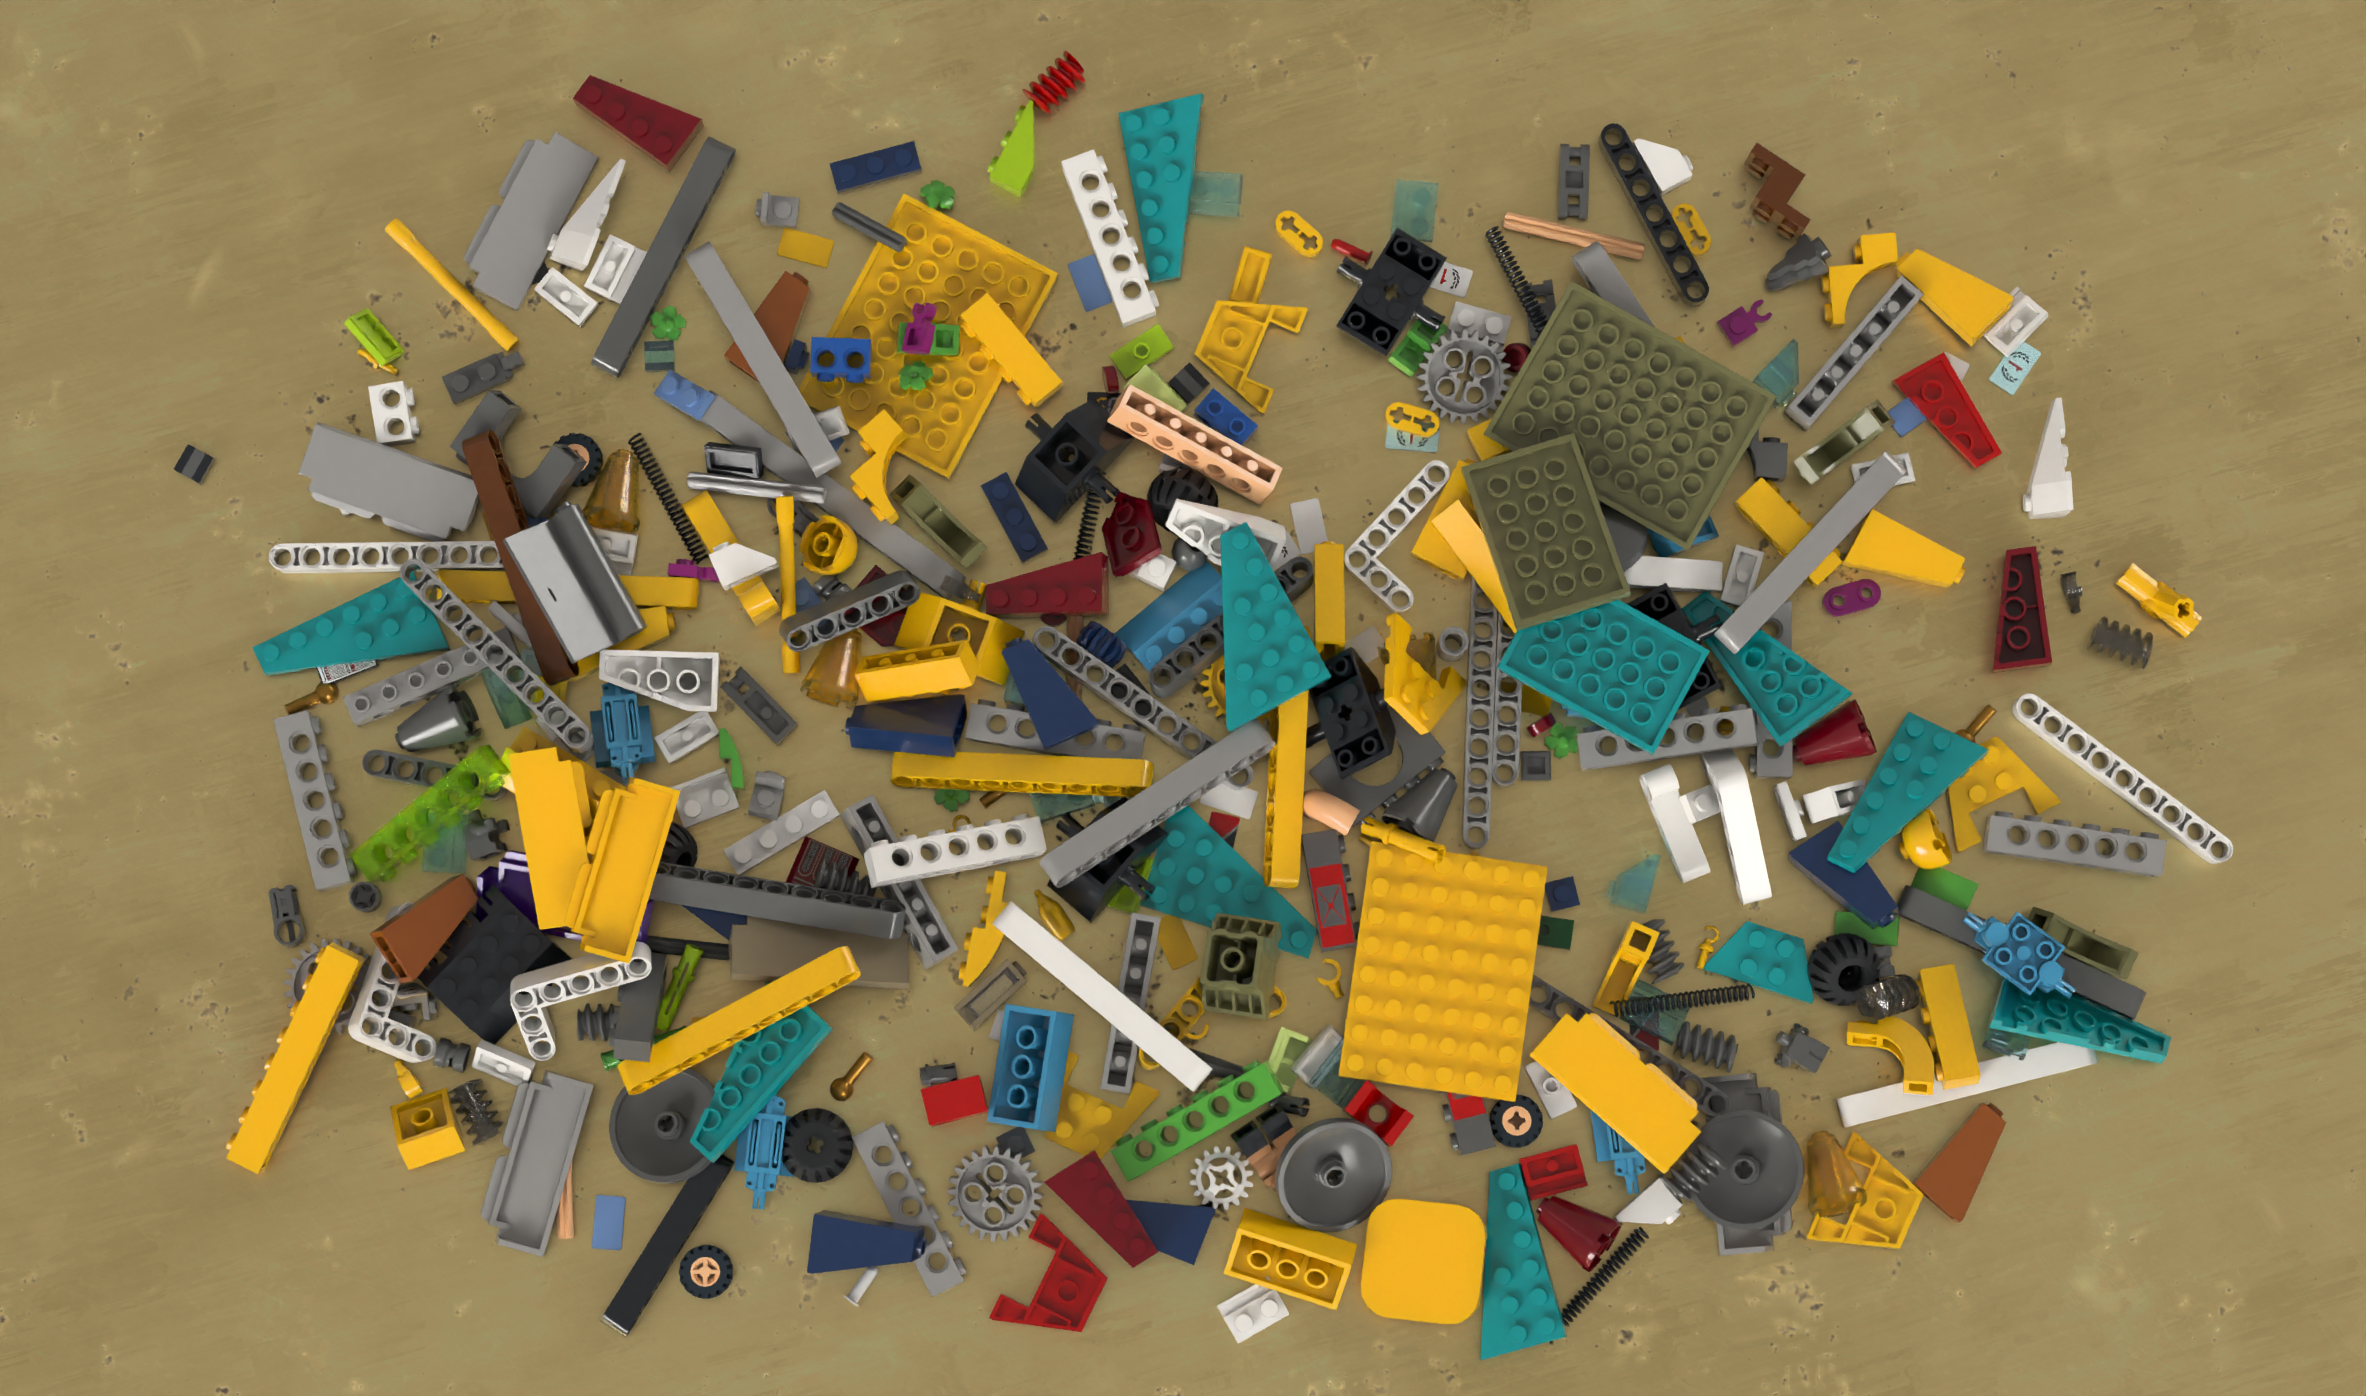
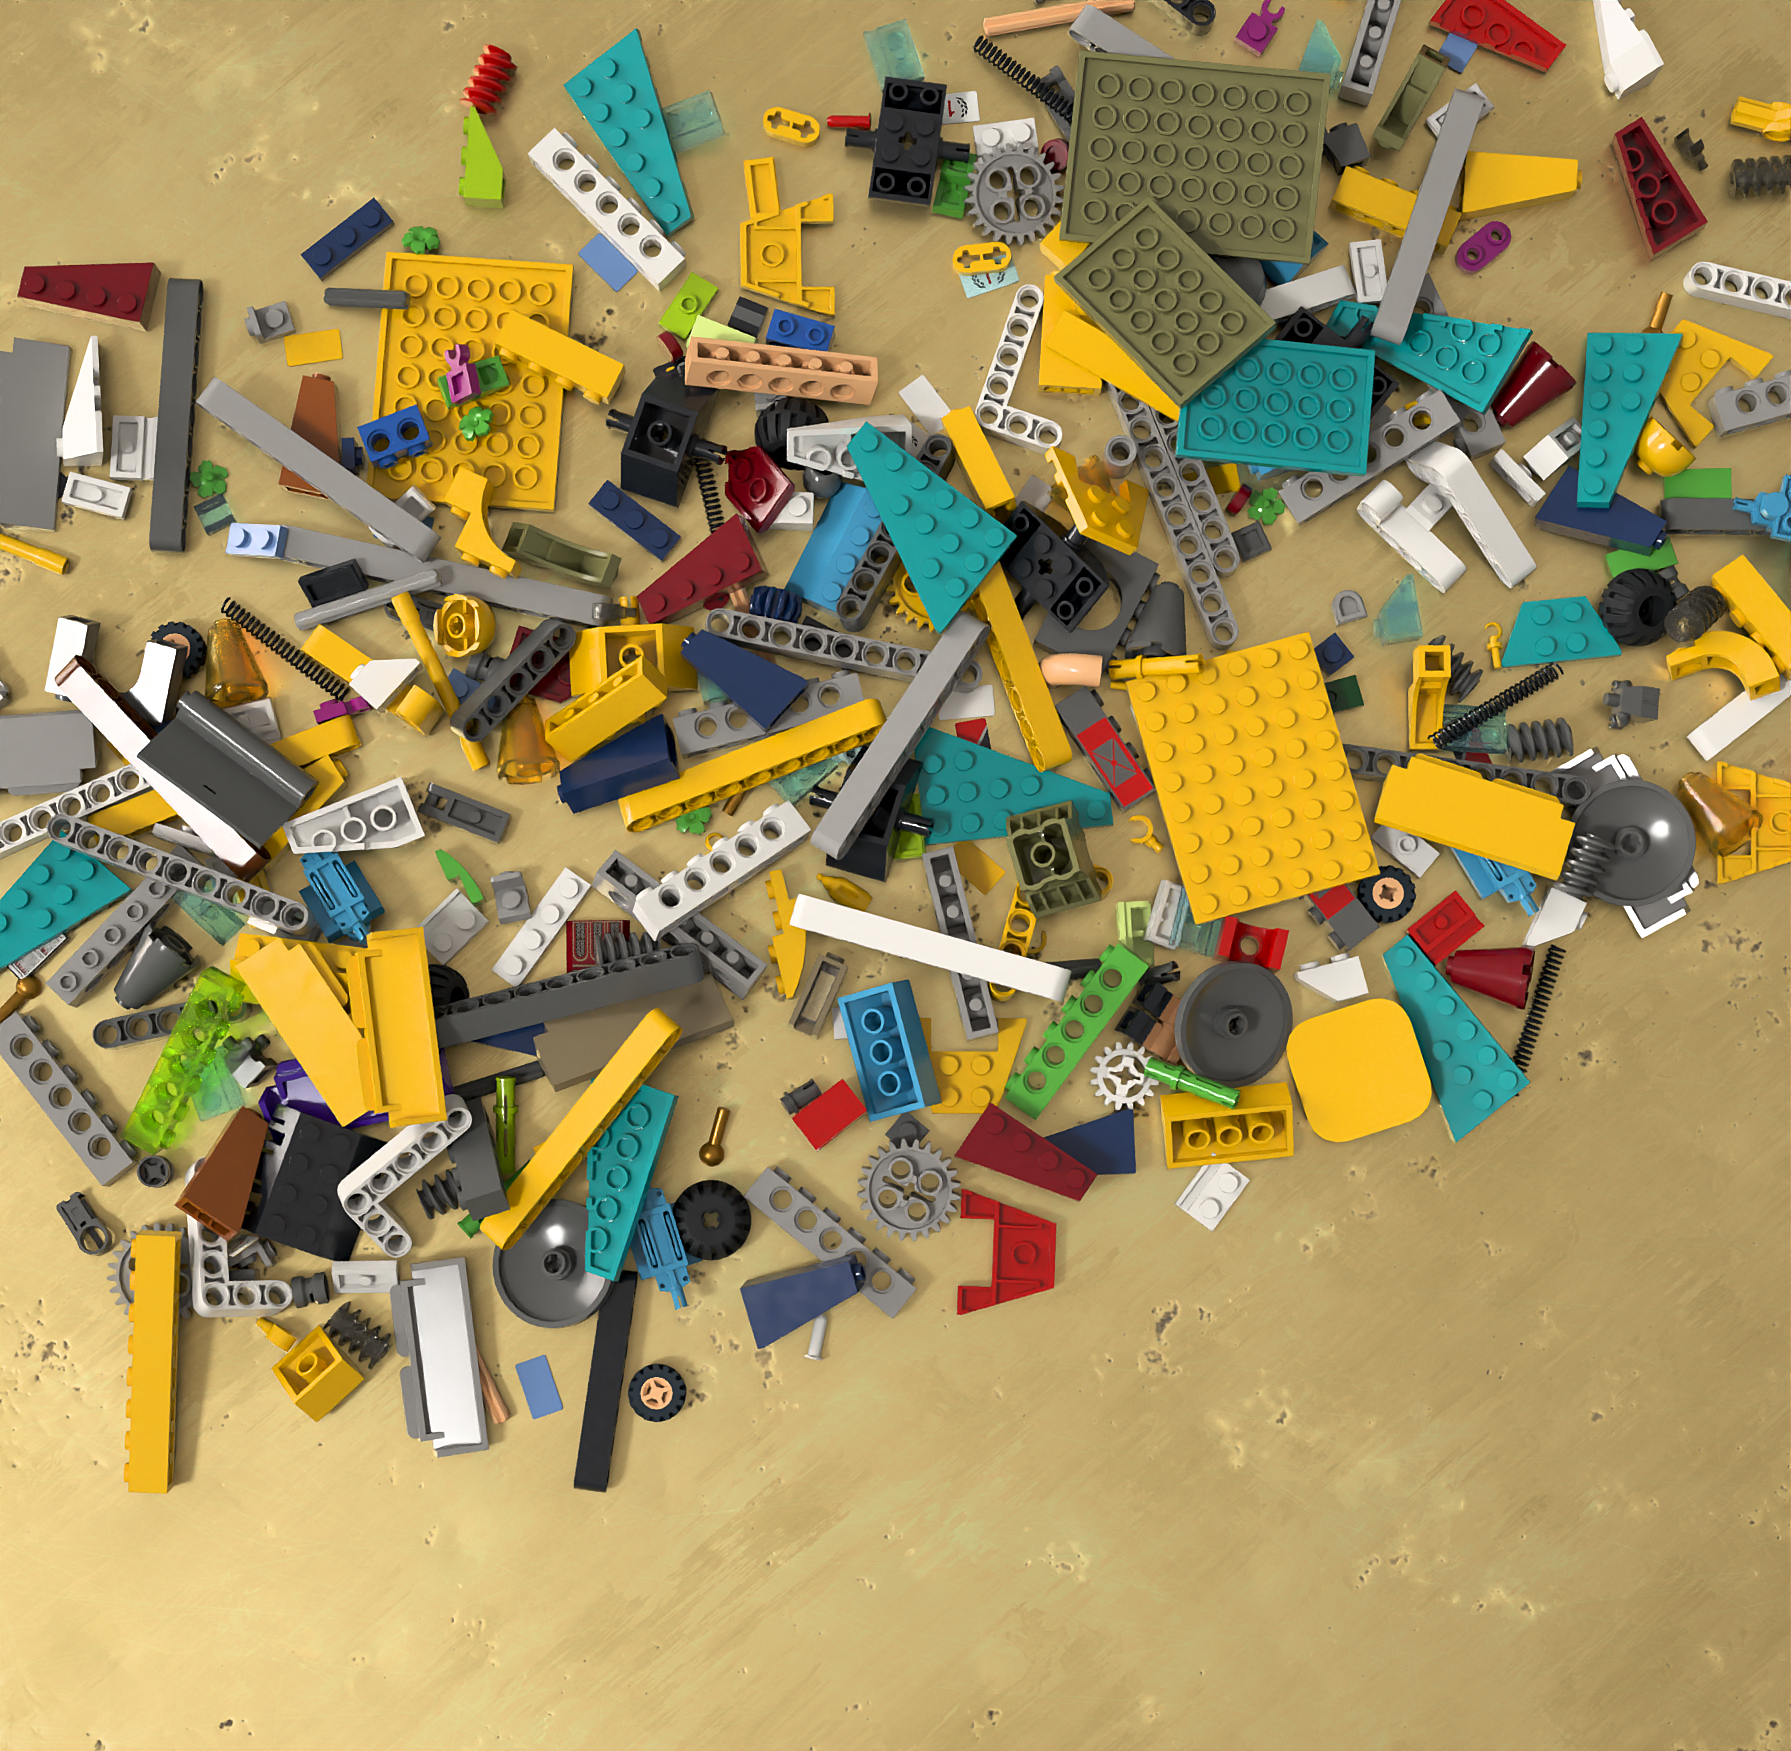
camera: 25 degrees left, 0 degrees up
dark grey hinge [442,351,525,405] -> none
white plate [654,711,719,764] -> none
none -> bright green pin [1144,1057,1241,1110]
none -> white slope [1294,953,1369,1003]
none -> light grey tile [1331,590,1368,626]

